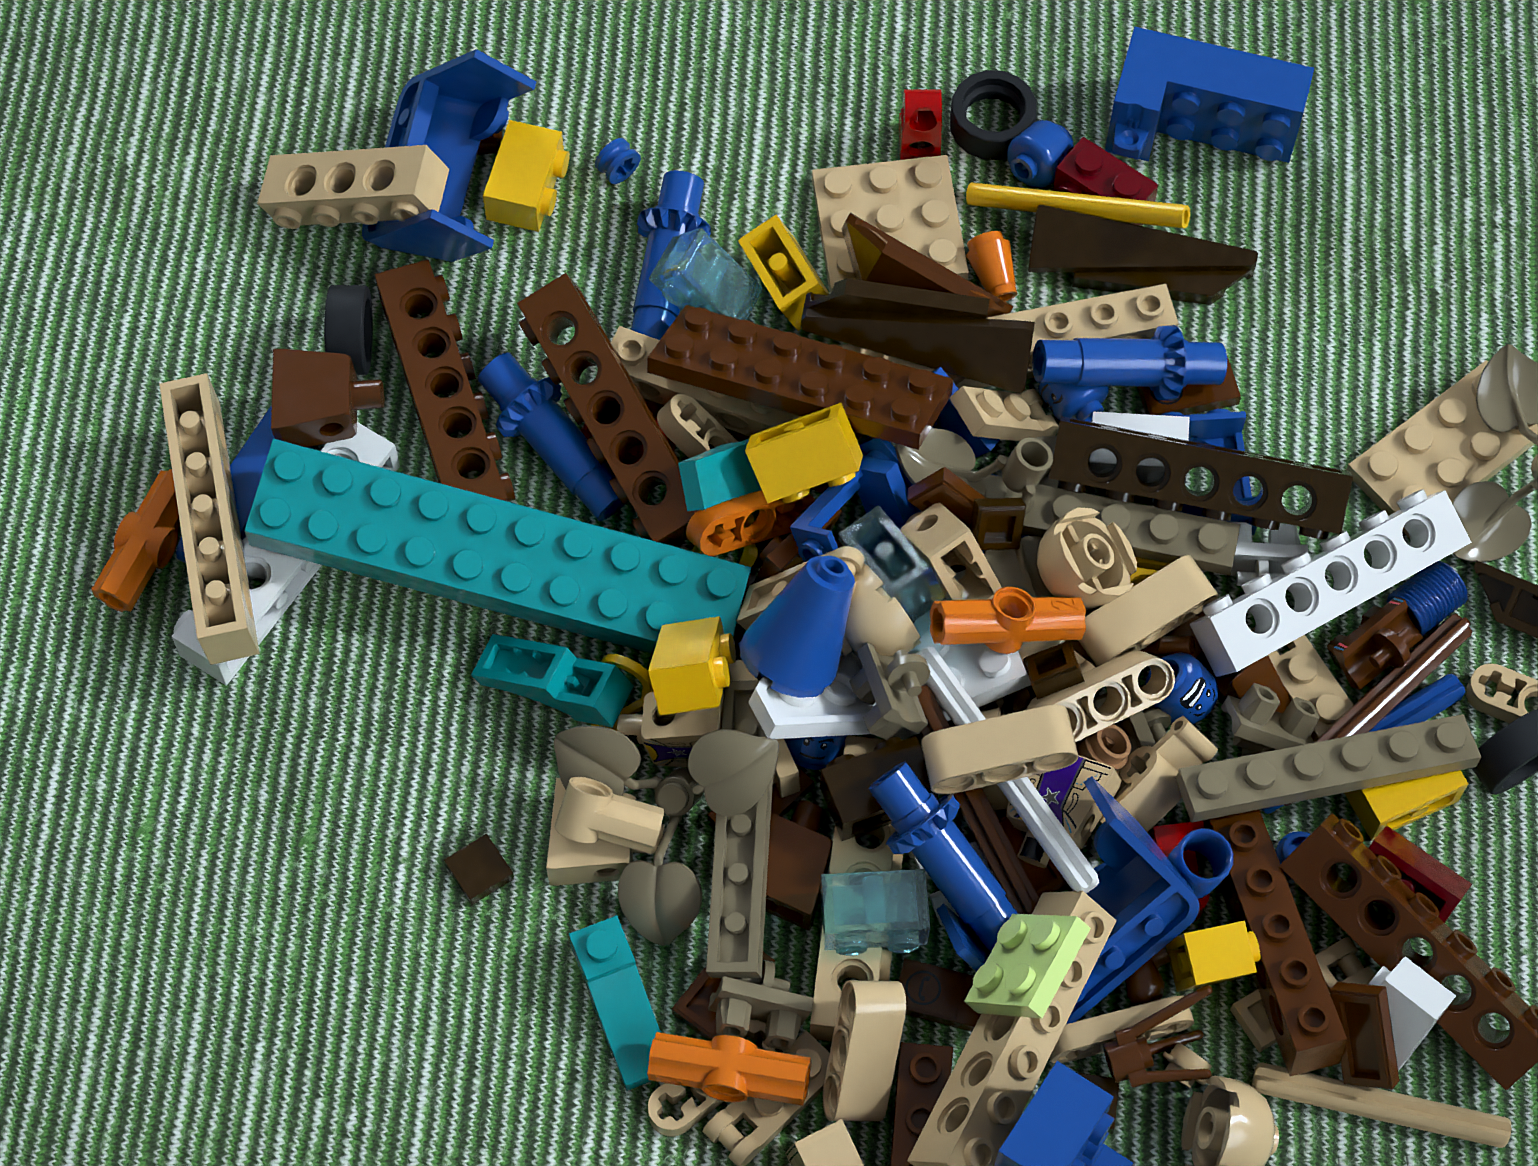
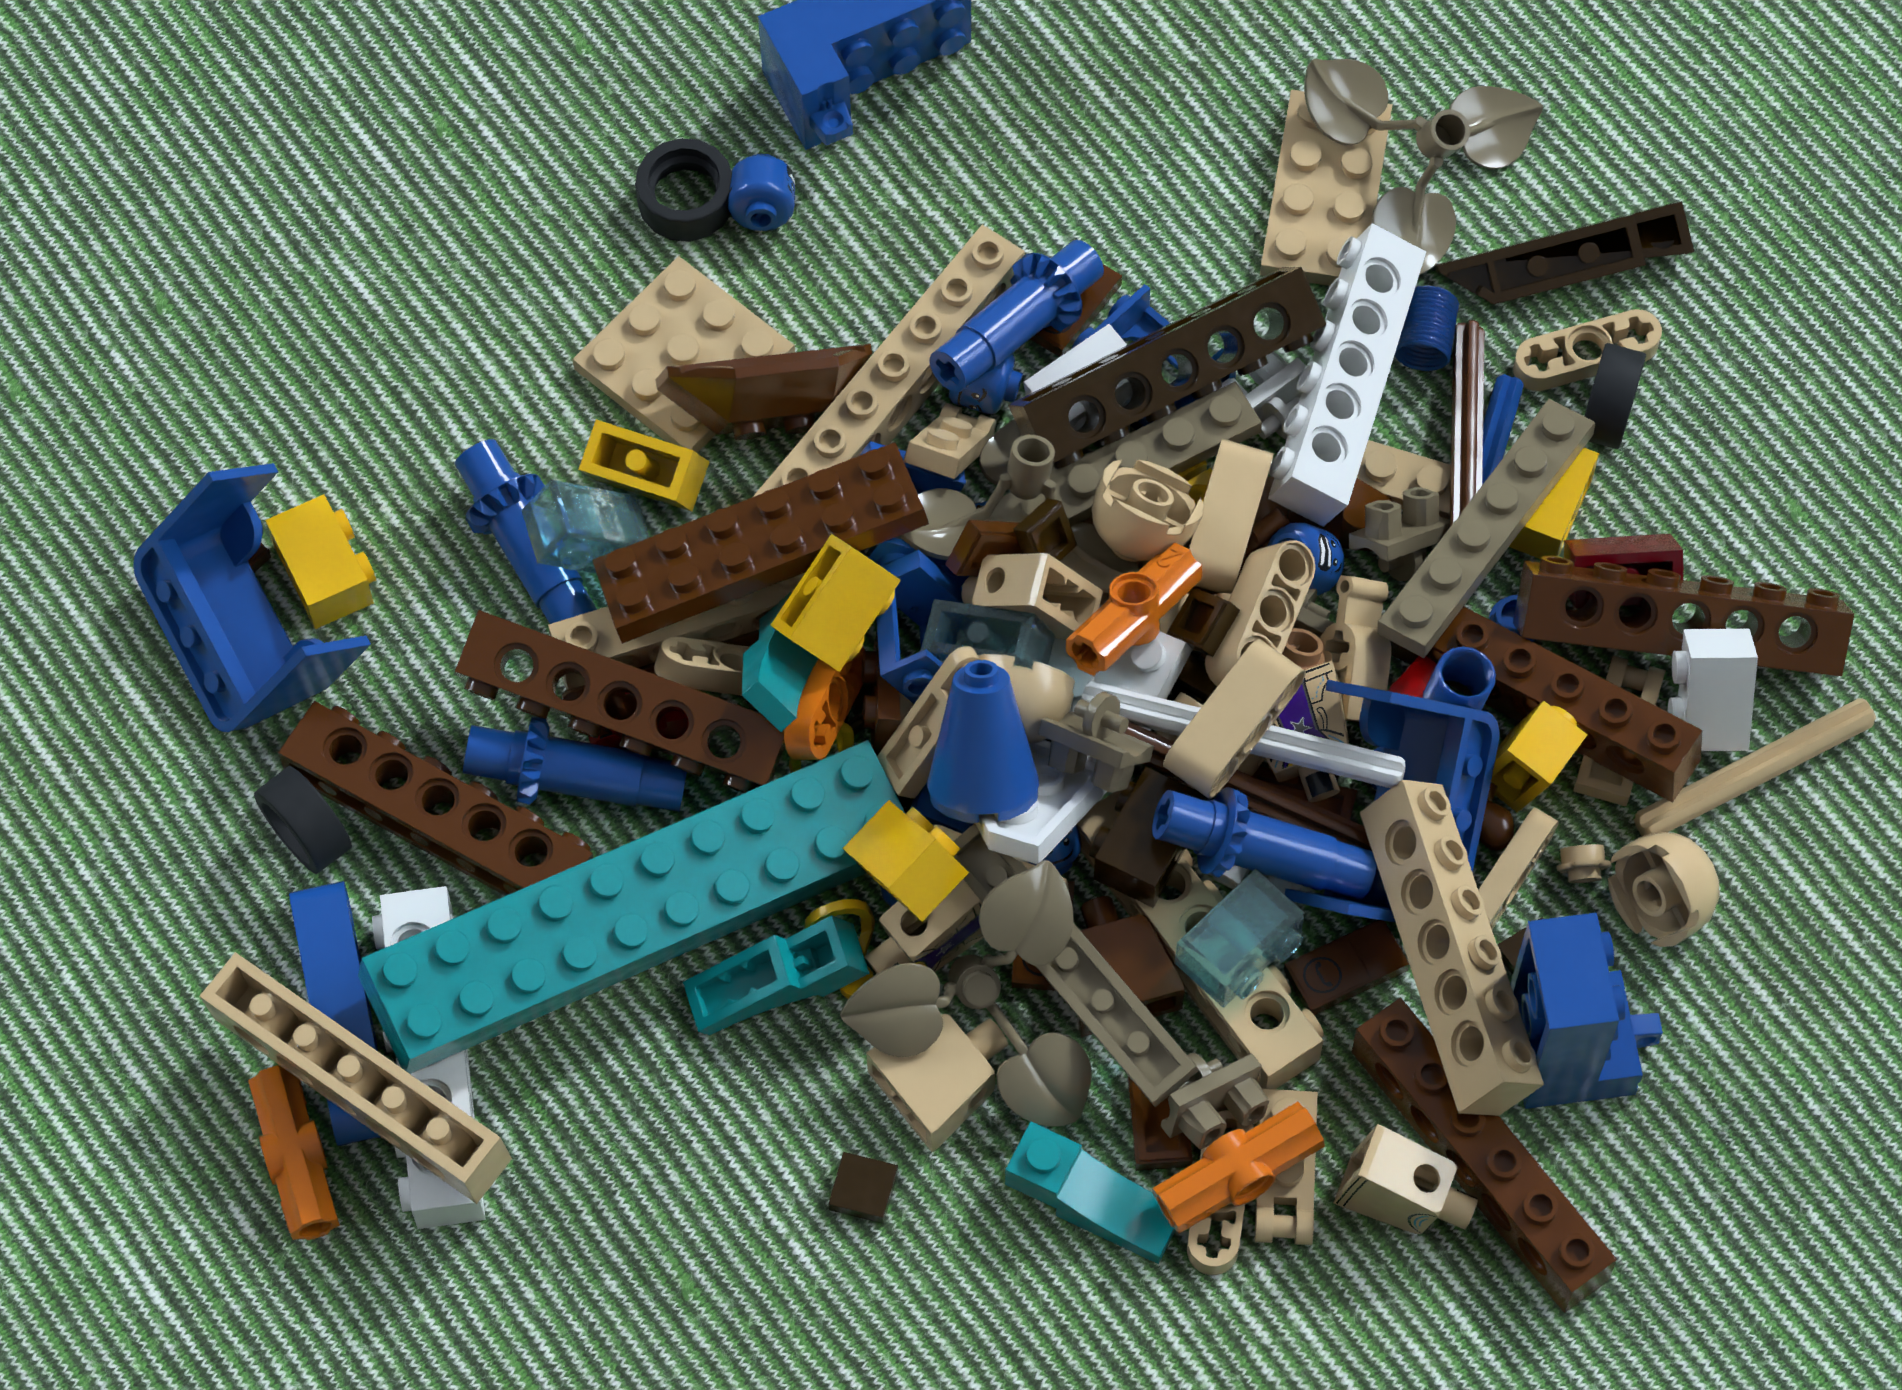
camera: 40 degrees left, 0 degrees up
tan brick [257,145,449,229] -> none
reddish brown torso [271,349,384,448] -> none
tan piece [554,777,664,854] -> none
blue bush [595,138,641,184] -> none
dark brown wedge [801,278,1035,393] -> none
tan beam [823,980,906,1121] -> none
red leg [899,89,942,160] -> none
yellowish green plate [964,914,1091,1018] -> none
yellow piece [966,182,1190,229] -> none
orange cone [966,231,1018,301] -> none
dark brown wedge [1028,205,1258,305] -> none
dark red brick [1053,137,1159,226] -> none
reddish brown plant [1103,985,1212,1088] -> none
reddish brown hips [1327,597,1423,690] -> none
reddish brown tile [1330,982,1400,1090] -> none

